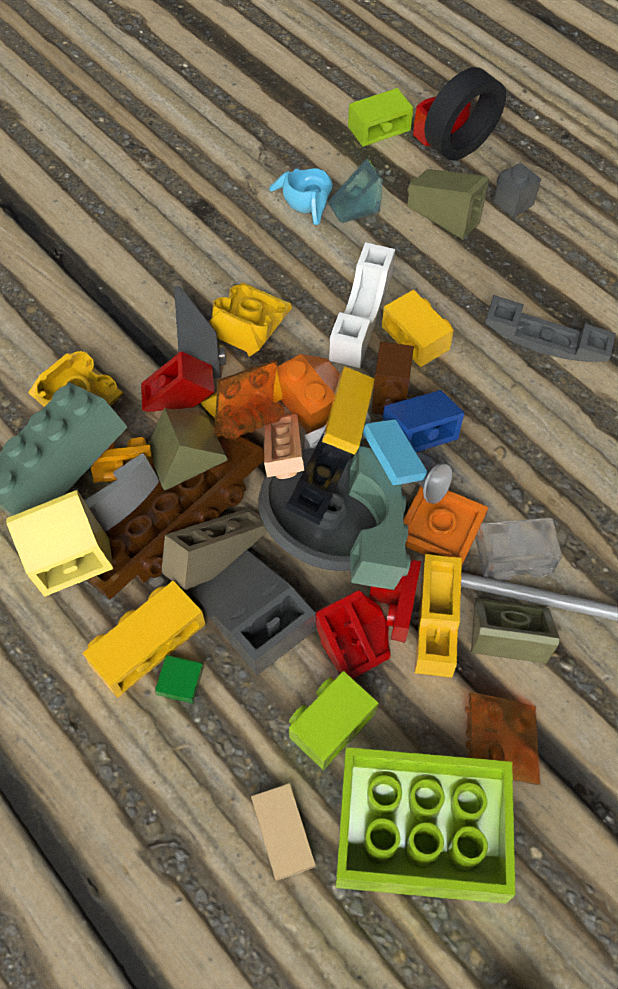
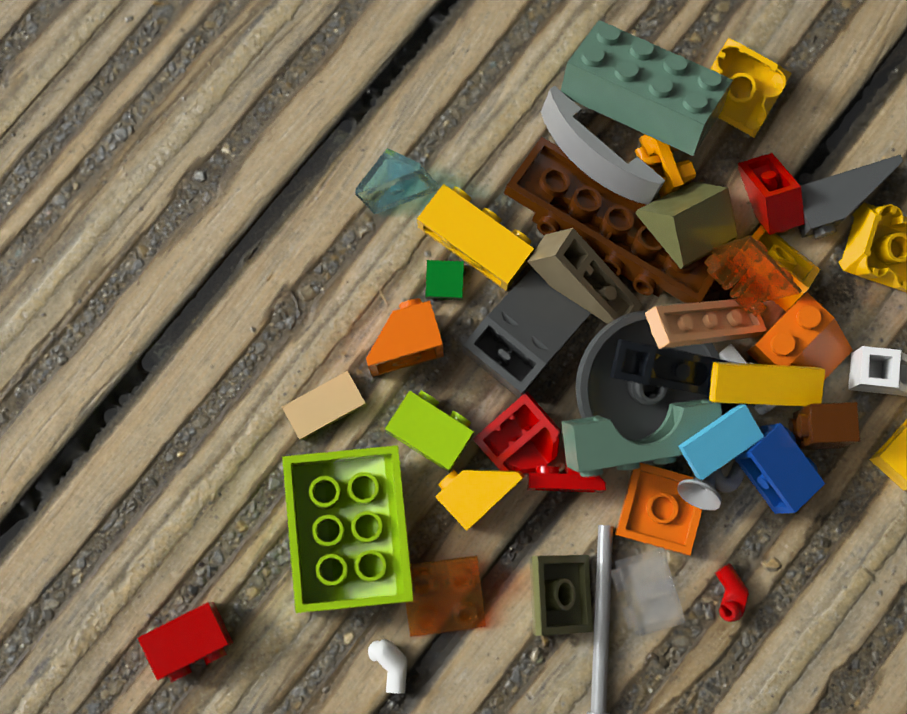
camera: 80 degrees right, 20 degrees up
light yellow slope [6,490,114,597] -> none
yellow slope [415,554,462,678] -> none
none -> clear light blue slope [355,148,439,214]
none -> orange slope [366,298,444,377]
none -> white arm [368,639,407,694]
none -> yellow slope [435,469,525,531]
none -> red arm [715,563,749,622]

